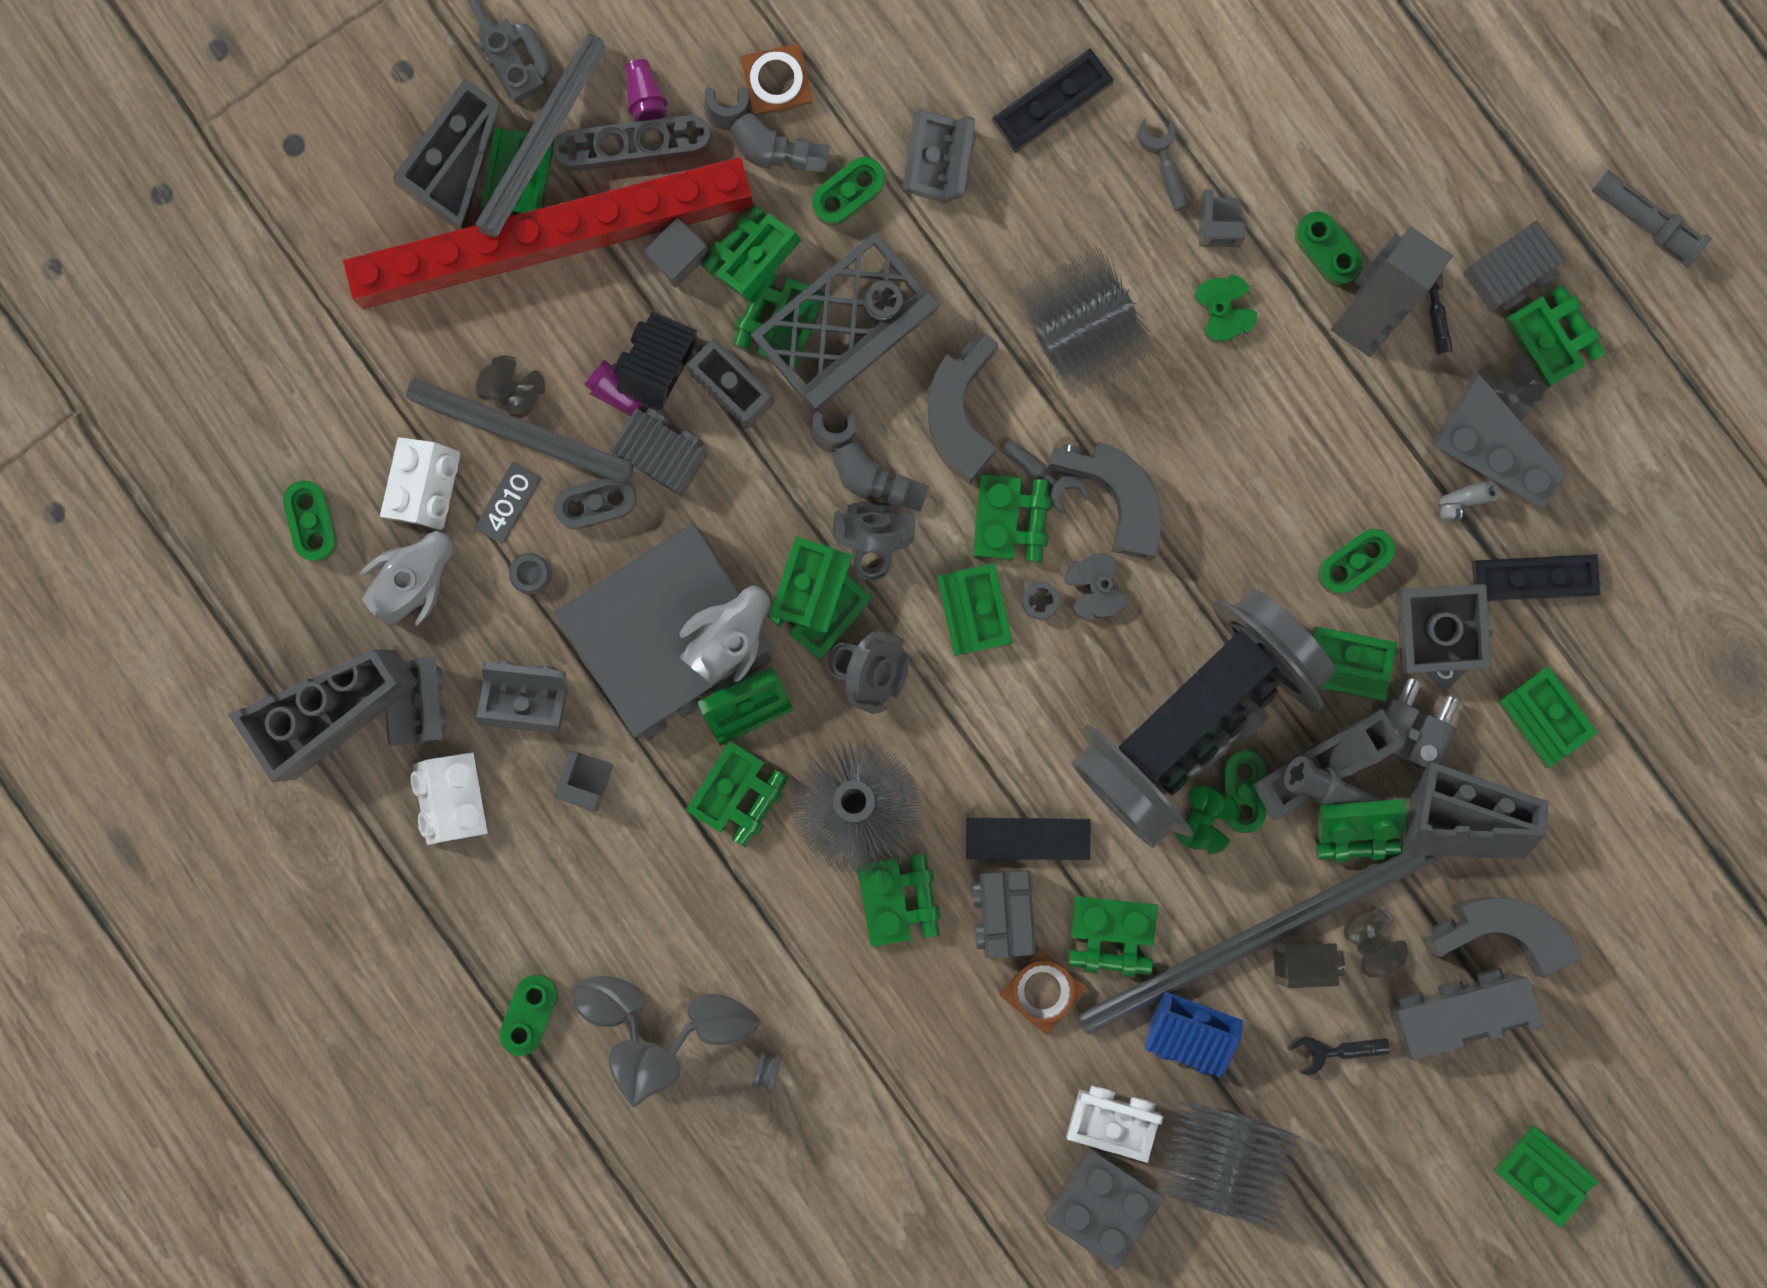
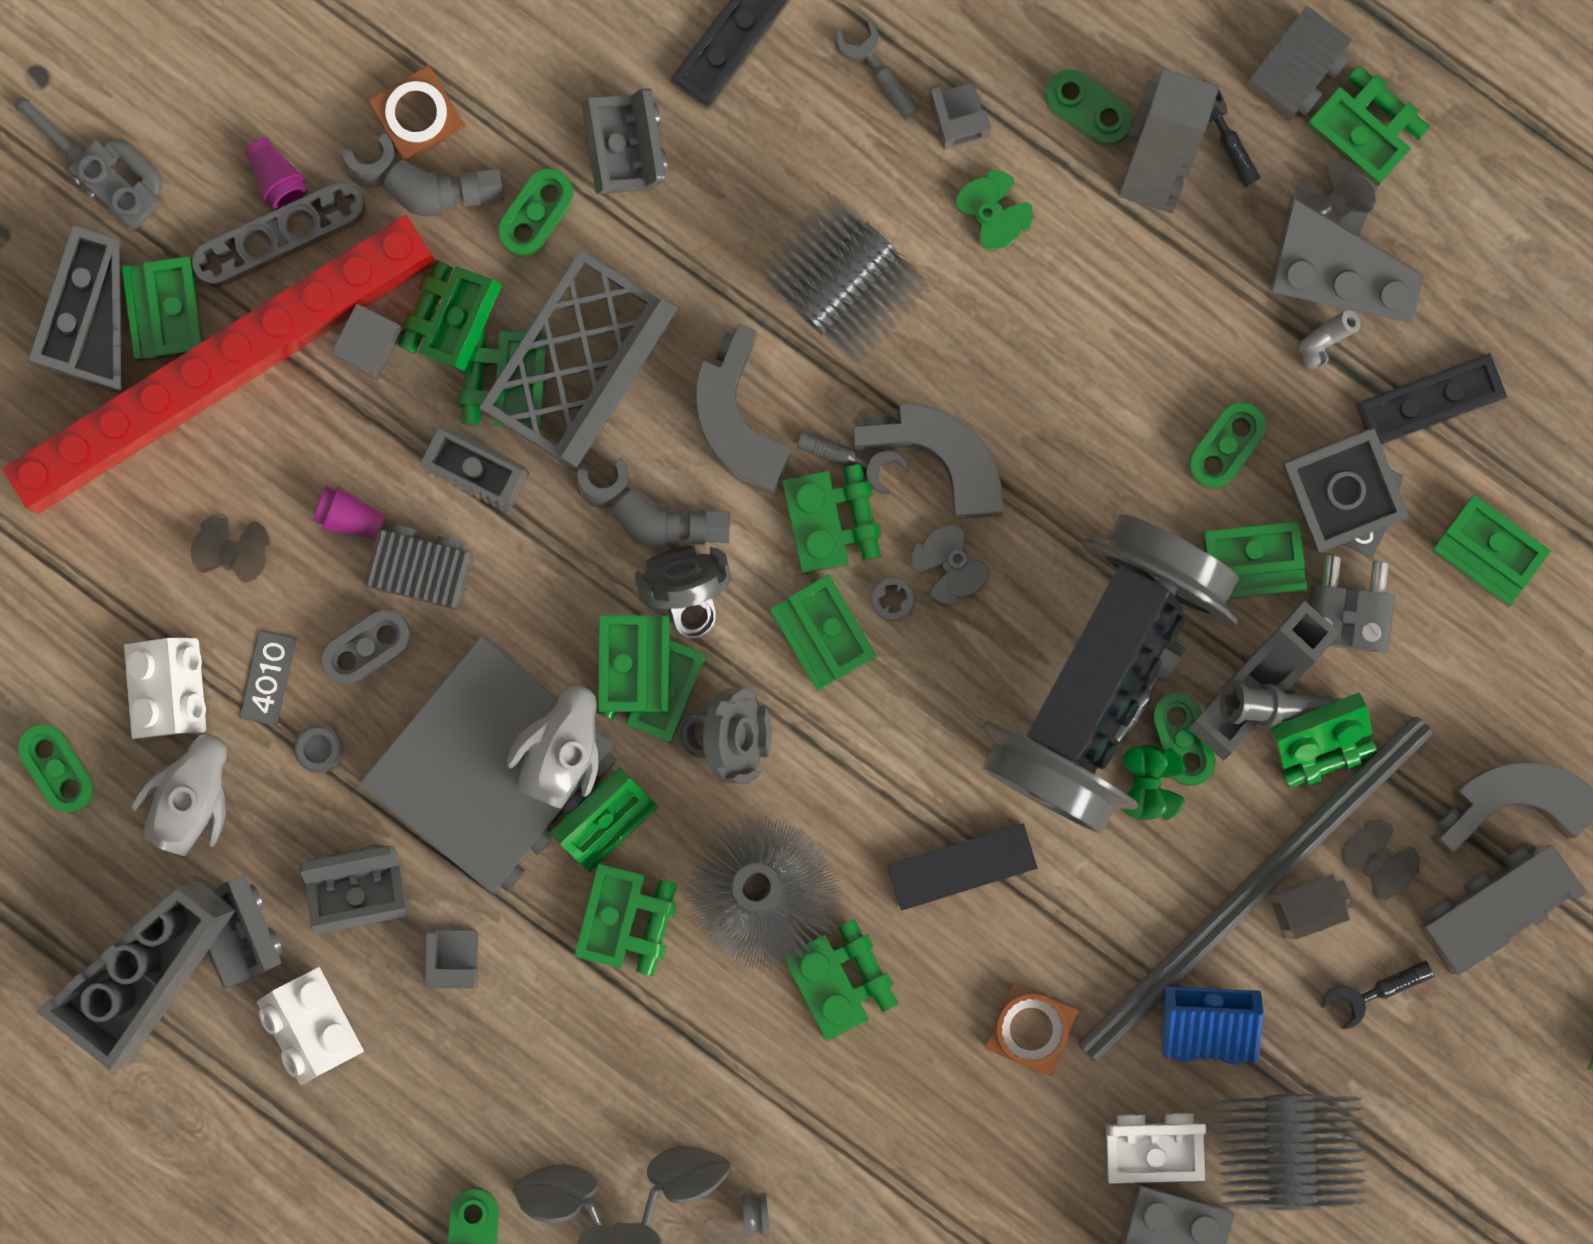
camera: 10 degrees left, 0 degrees up
dark grey axle [406,379,633,484] -> none
dark grey axle [476,34,605,238] -> none
black brick [614,311,698,410] -> none
dark grey bush [864,281,903,321] -> none
dark grey brick [972,870,1036,958] -> none
green plate [1068,896,1158,977] -> none
dark grey wedge [1402,762,1549,859] -> none

